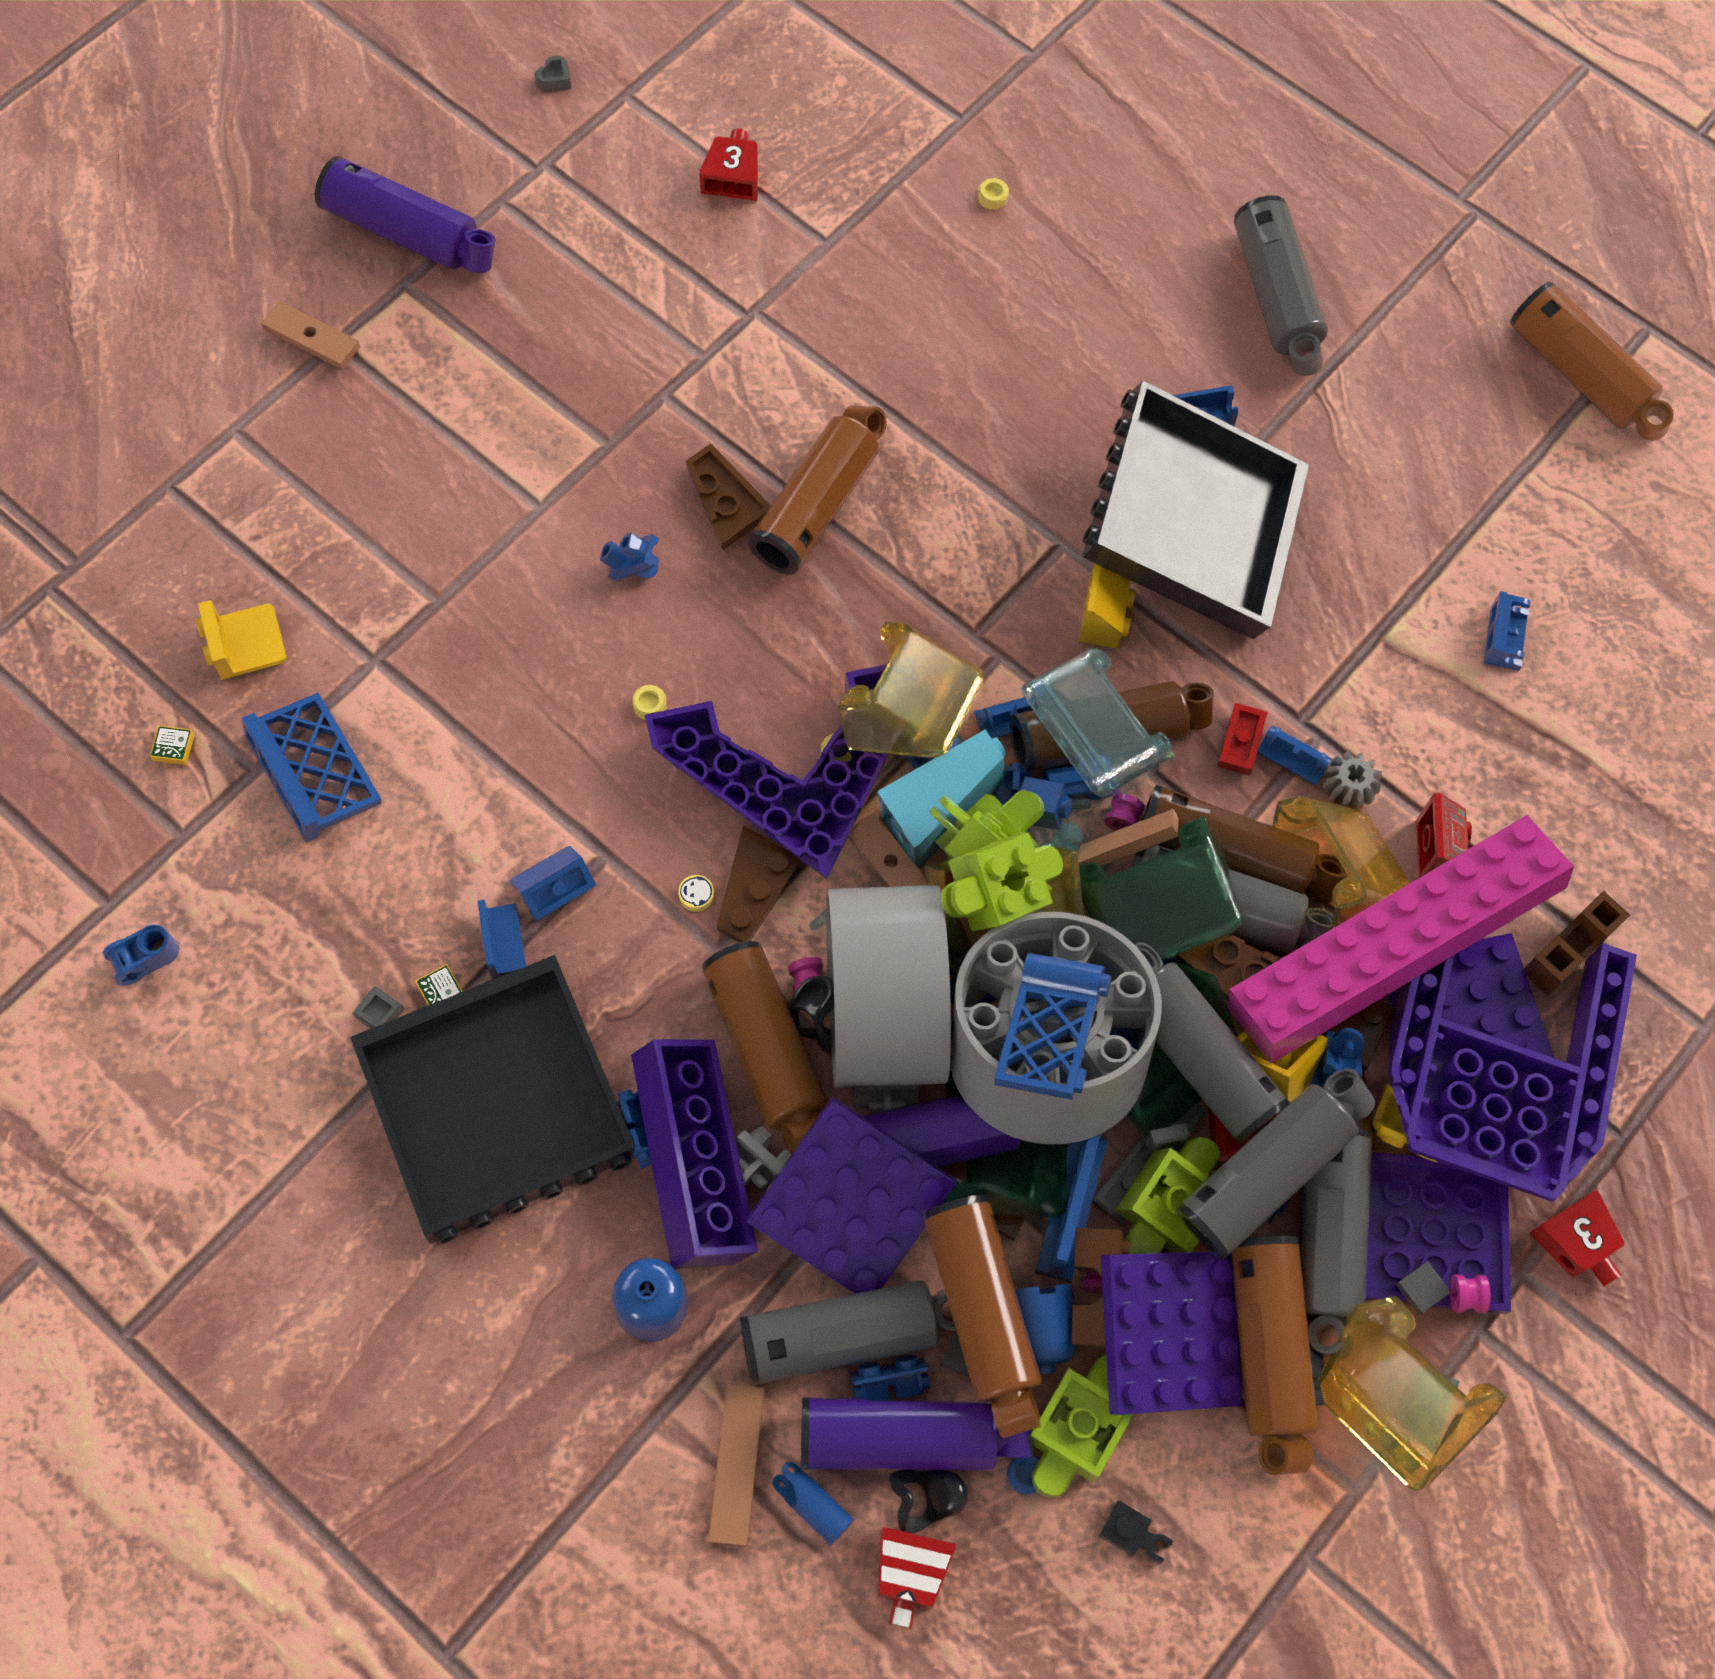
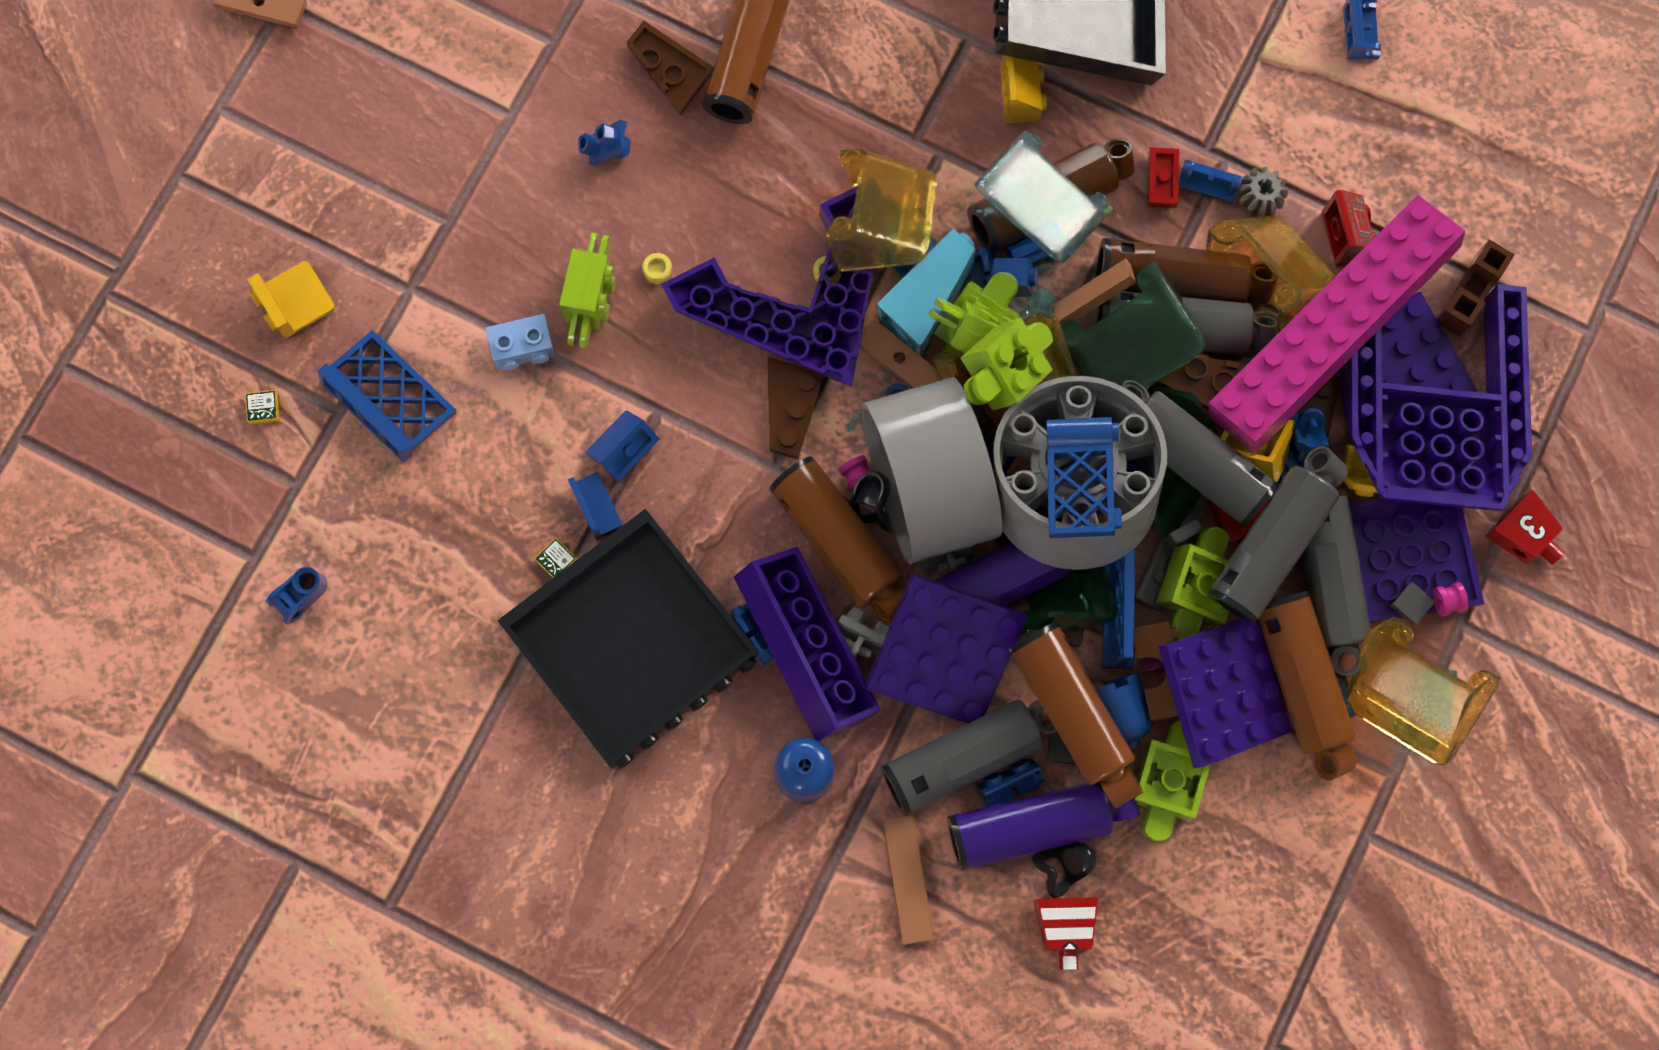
camera: 15 degrees left, 10 degrees up
dark grey tile [352,986,405,1029] -> none
tile [678,875,714,912] -> none
blue piece [772,1462,854,1546] -> none
blue hinge [973,694,1046,739] -> none
blue tile [1006,1456,1040,1495] -> none
black plate [1098,1500,1173,1565] -> none
dark pink wheel [1104,793,1145,831] -> none
none -> light blue brick [485,314,555,371]
none -> lime brick [559,232,616,349]

